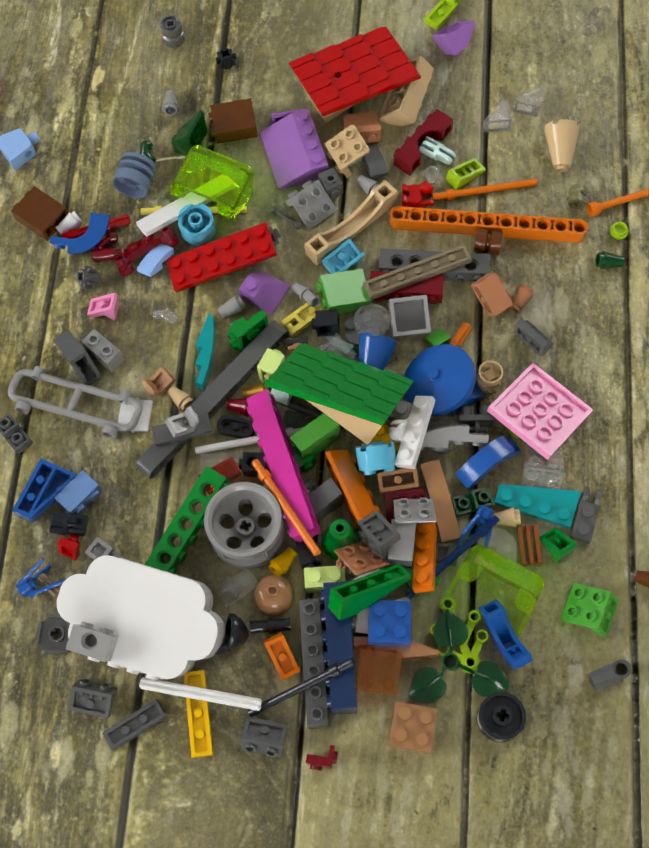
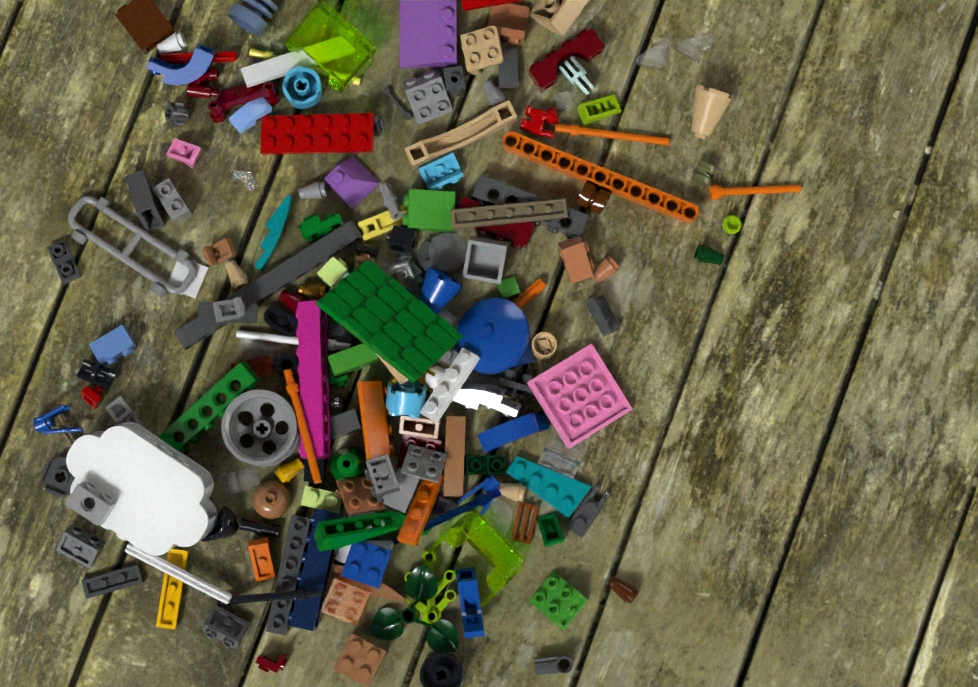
camera: 10 degrees right, 15 degrees up
blue wedge [13,458,76,523] -> none

